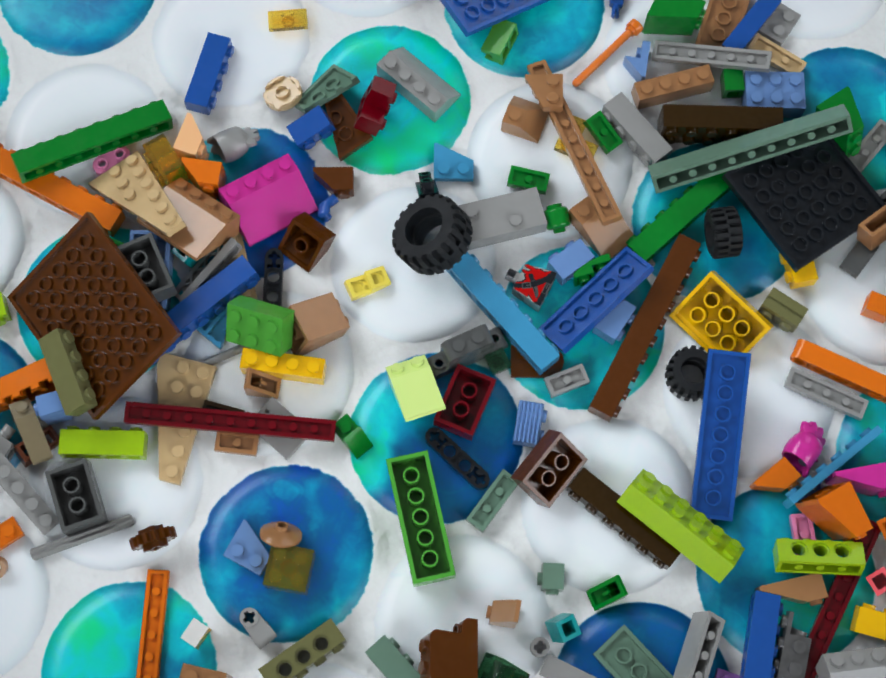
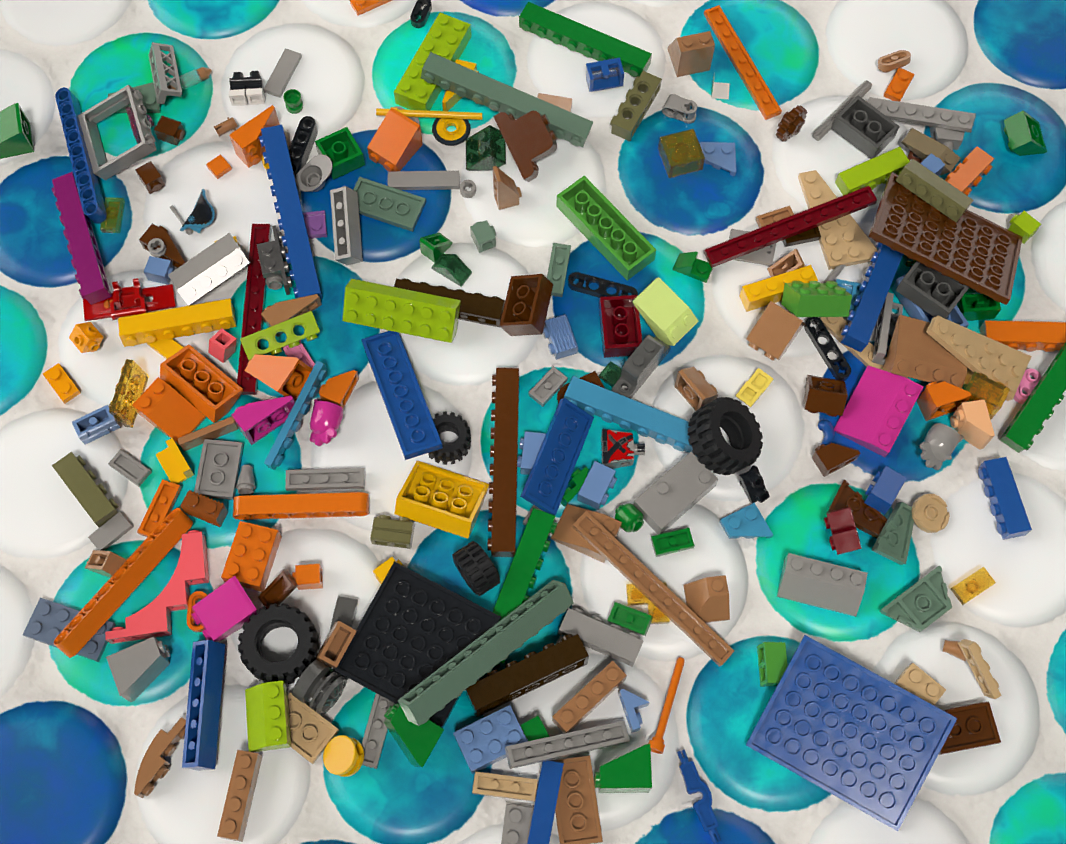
camera: 155 degrees right, 5 degrees down
medium nougat dish [259,521,302,548] -> none
medium nougat wing [525,74,563,112] -> none
teal brick [545,613,582,643] -> none
none -> clear green slope [431,254,472,287]
none -> medium nougat slope [674,367,718,411]
none -> sand green wing [880,565,952,632]

